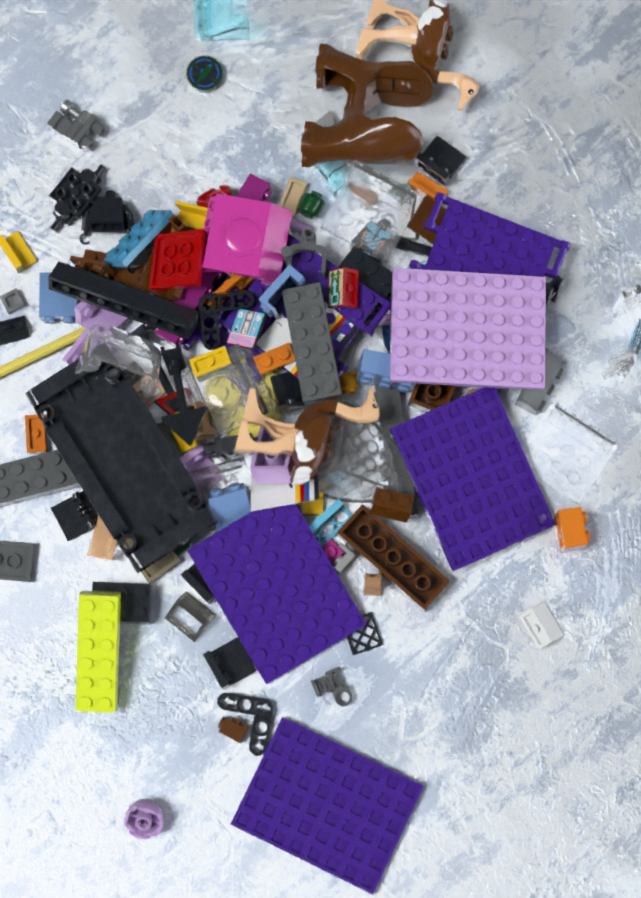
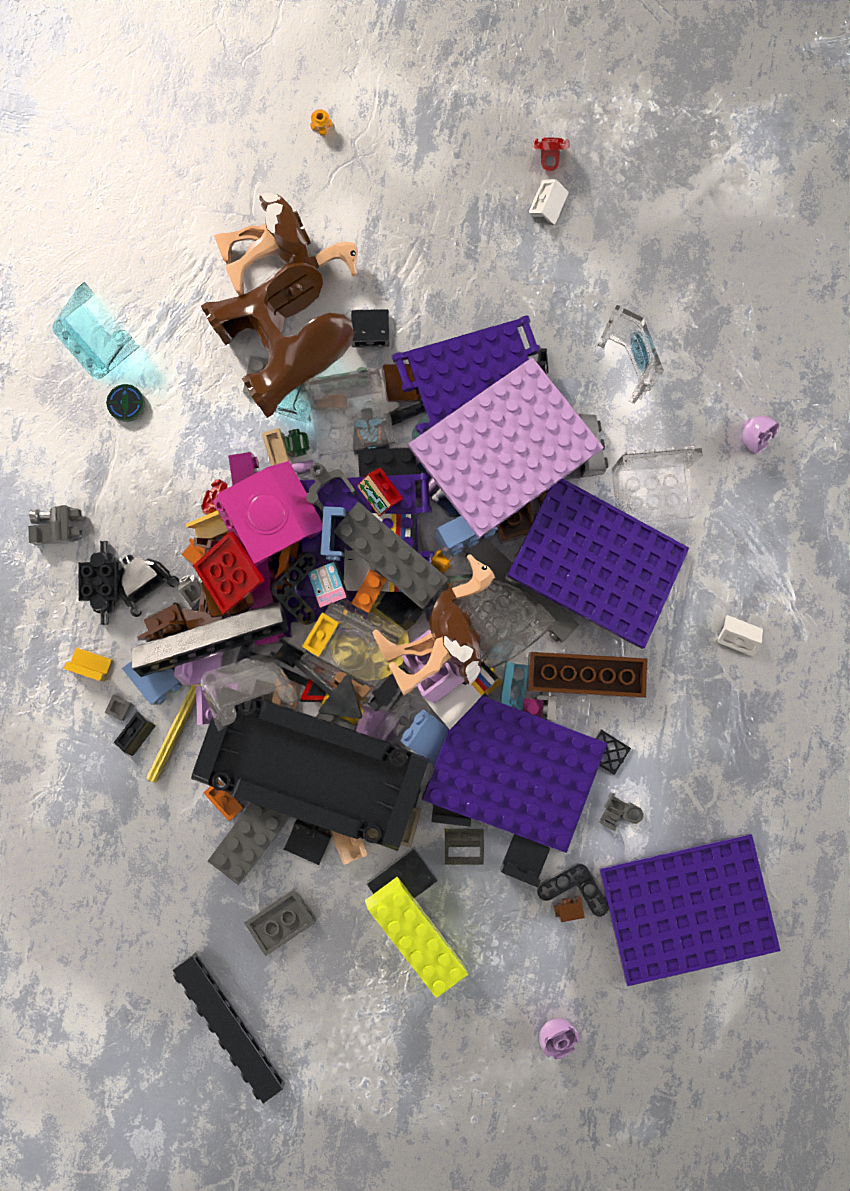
camera: 40 degrees left, 5 degrees up
dark azure plate [103,210,173,267] -> none
medium nougat leg [363,573,382,596] -> none
reddish brown brick [369,487,414,523] -> none
orange panel [407,171,449,201] -> none
orange brick [554,507,590,553] -> none

